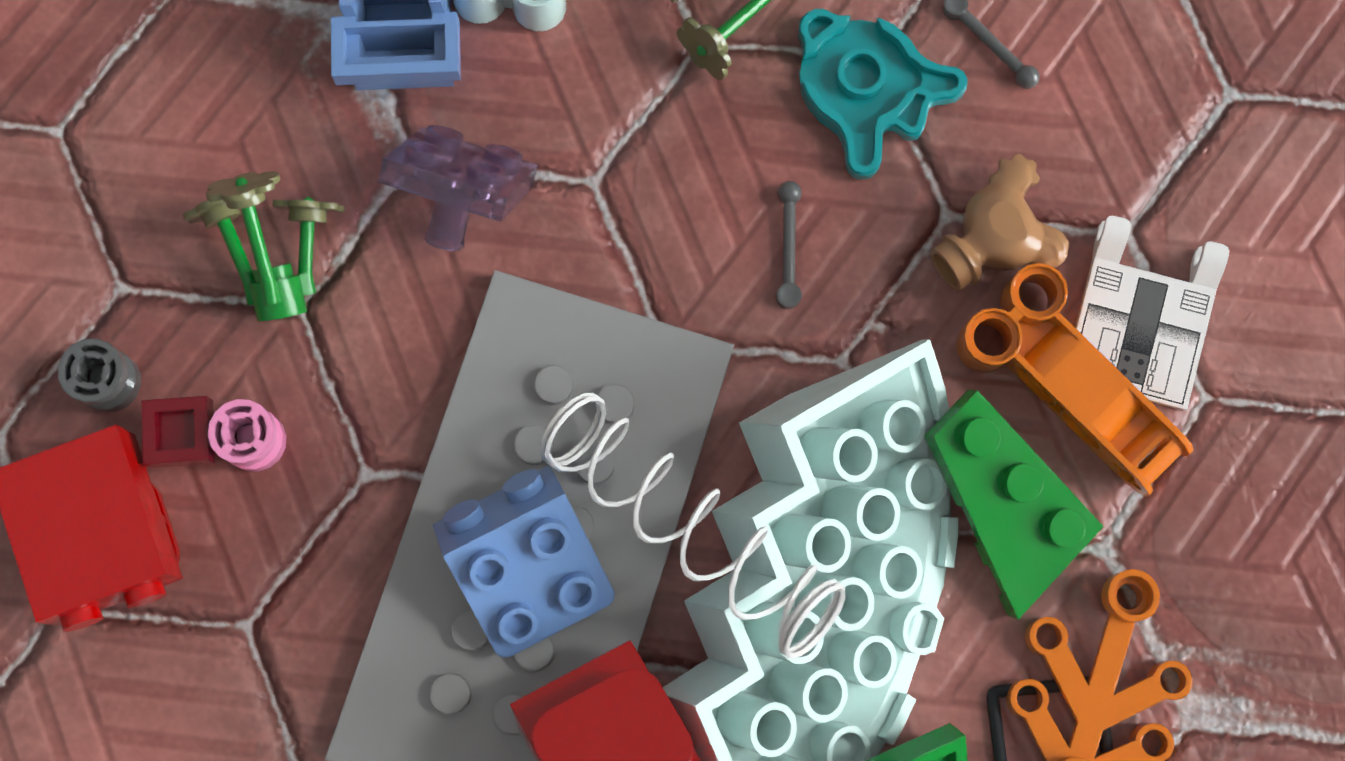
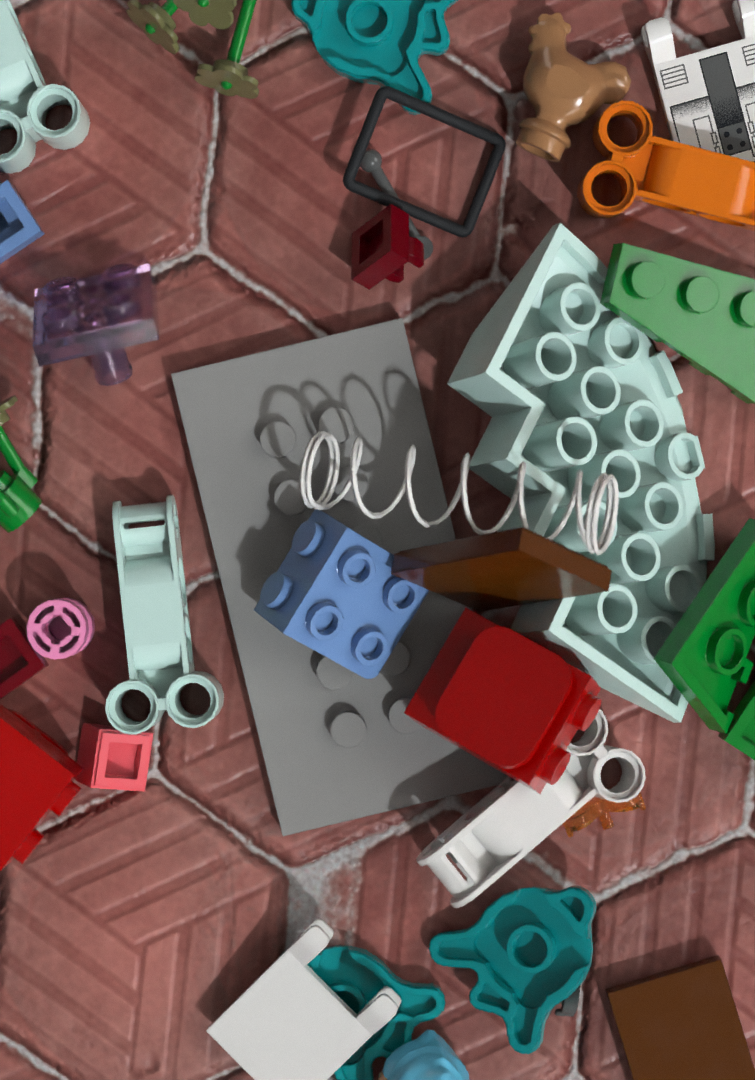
camera: 25 degrees left, 10 degrees up
none -> coral slope [75,723,153,792]
none -> light aqua piece [105,495,224,735]
none -> black piece [343,86,506,237]
none -> dark red tile [351,204,424,290]
none -> reddish brown tile [391,527,612,611]

